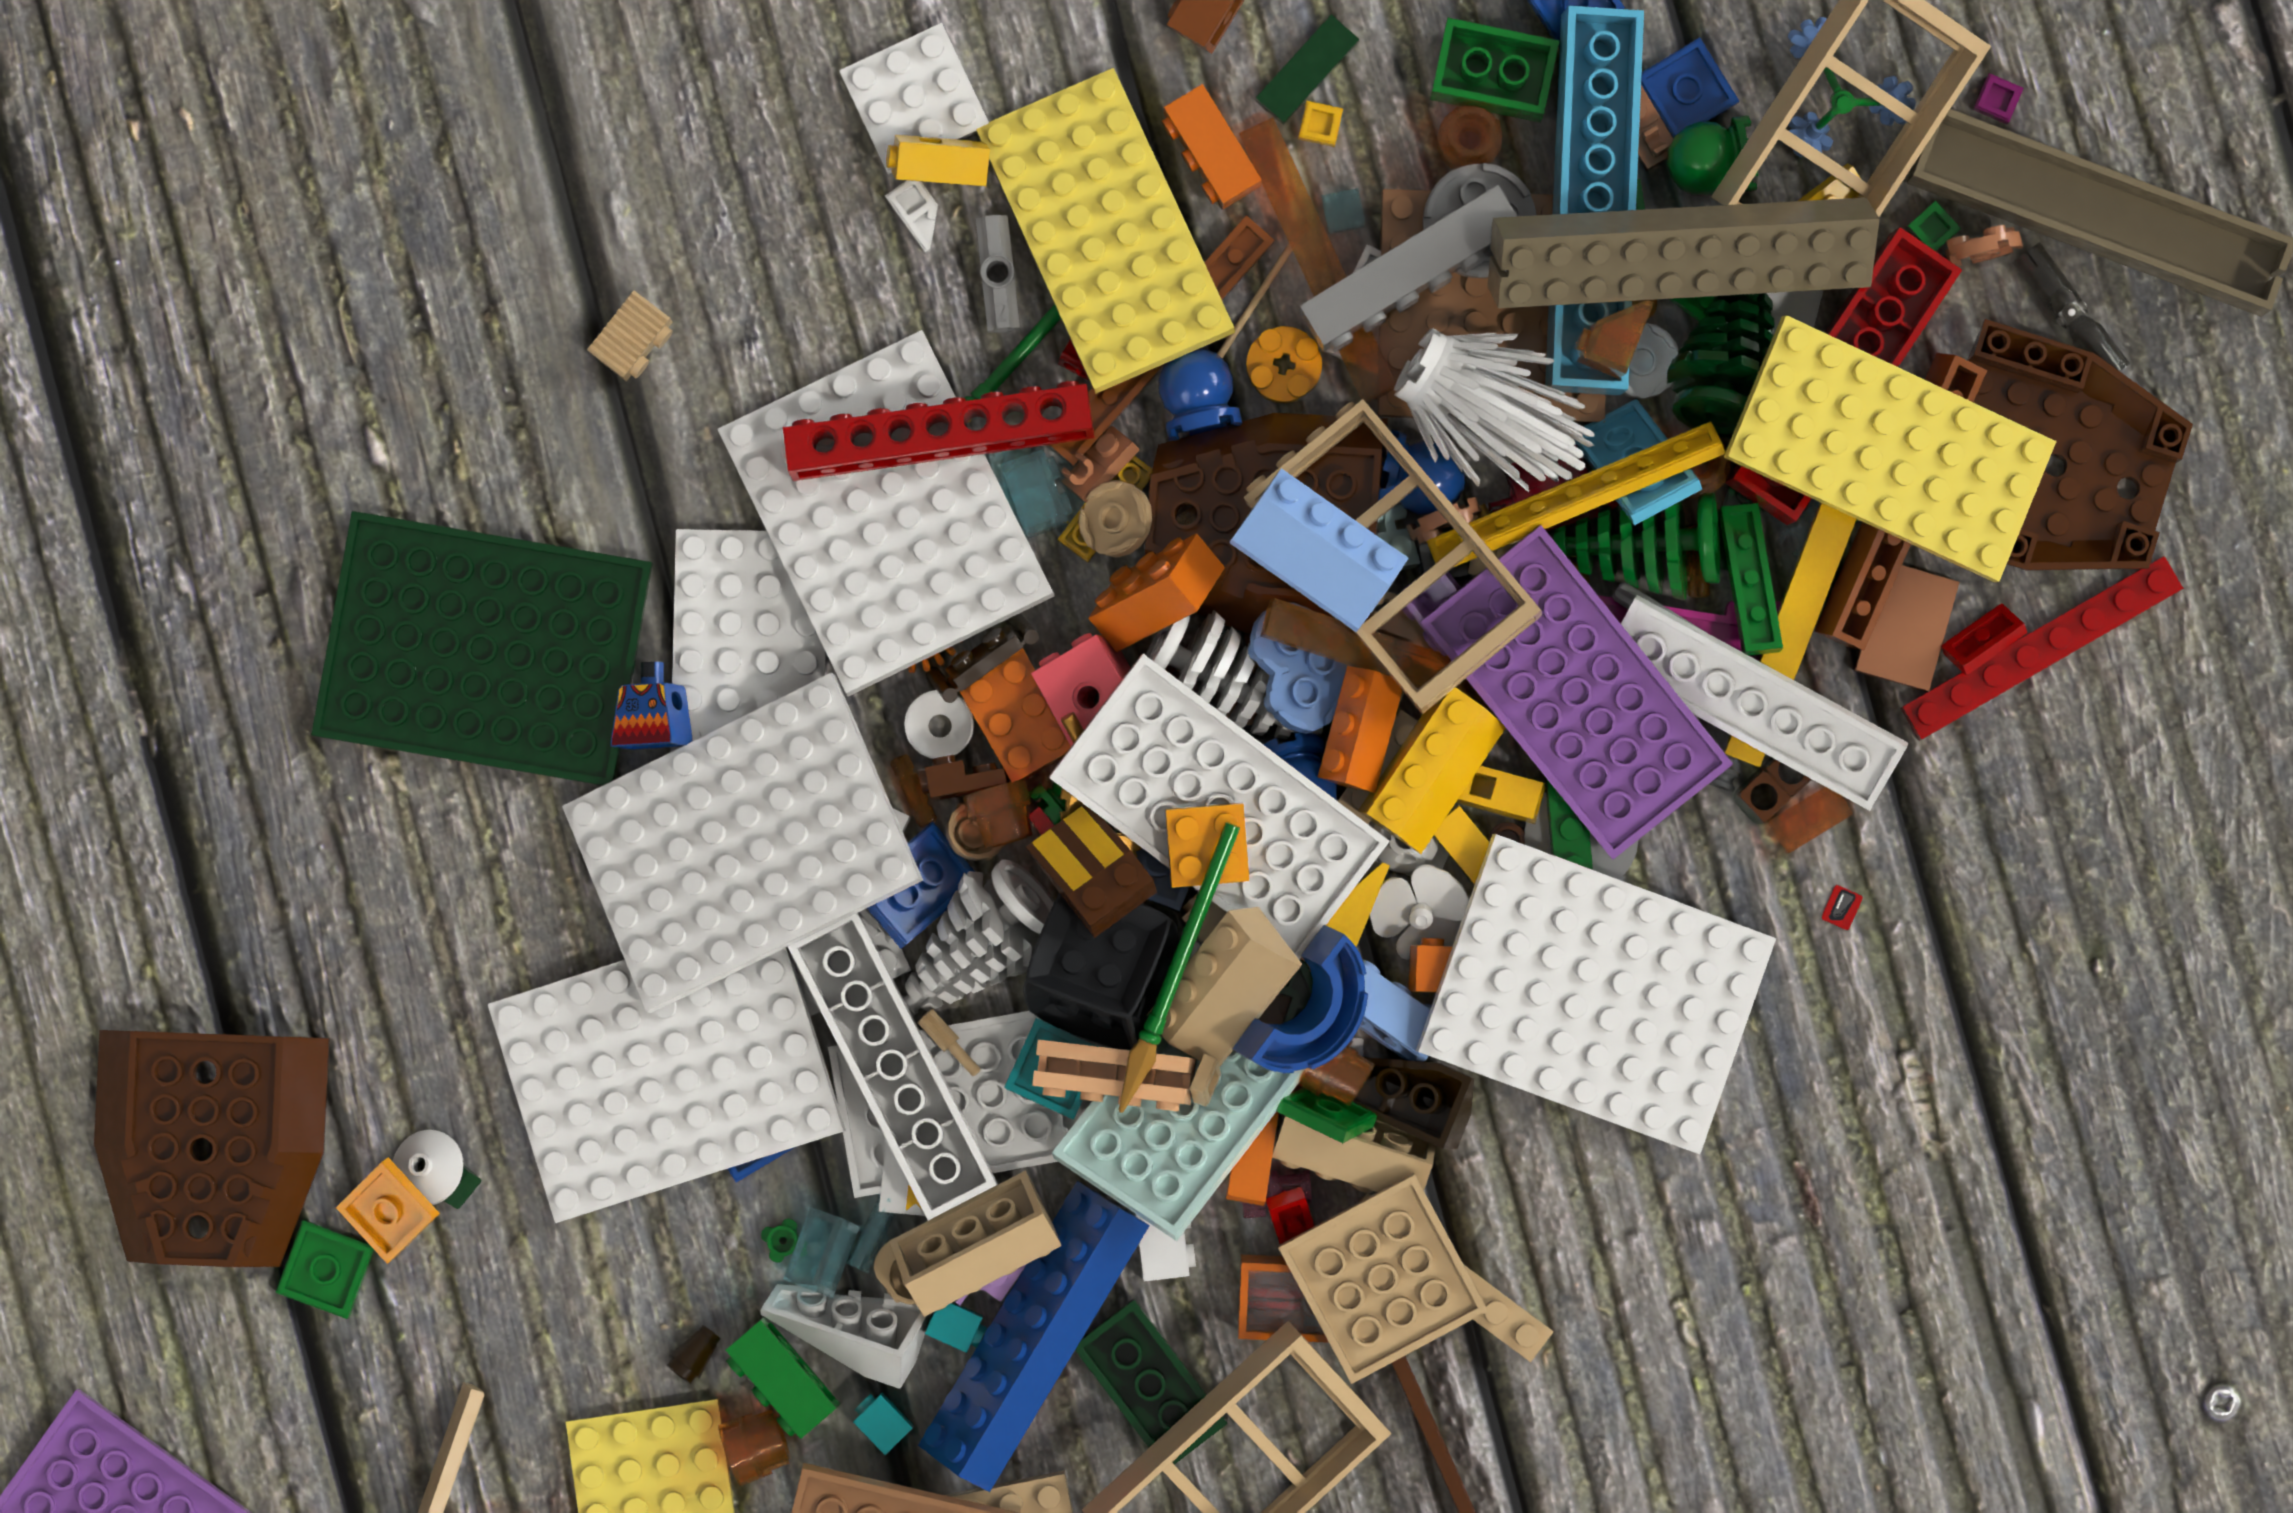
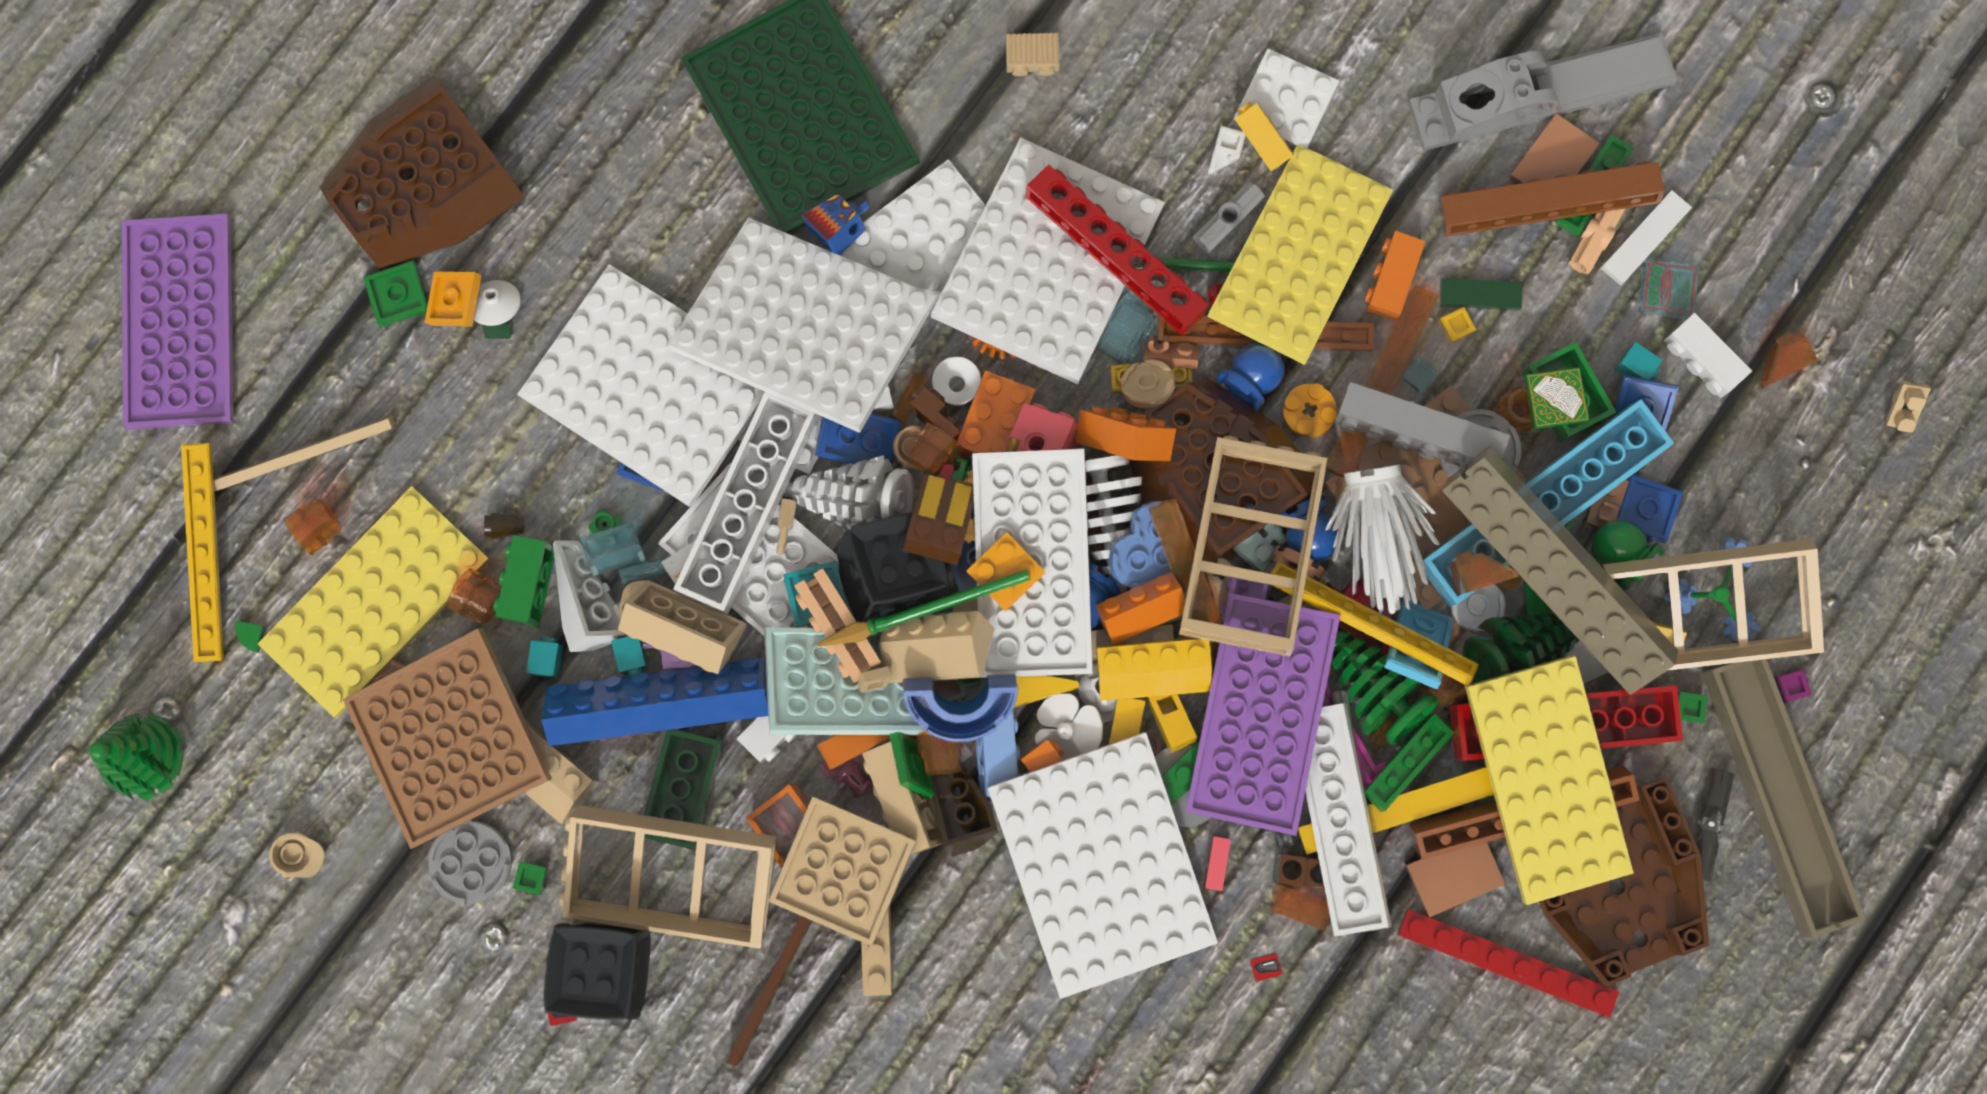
camera: 55 degrees right, 5 degrees down
dark brown plate [926,613,1039,703] -> none
tan axle [1217,241,1296,358] -> none
light blue slope [1229,468,1409,632] -> none
red plate [1266,1186,1314,1245] -> none
red plate [1941,603,2027,676] -> none
nougat plate [1945,225,2023,266] -> none
none -> coral piece [1204,836,1231,891]
none -> tile [1524,367,1590,430]

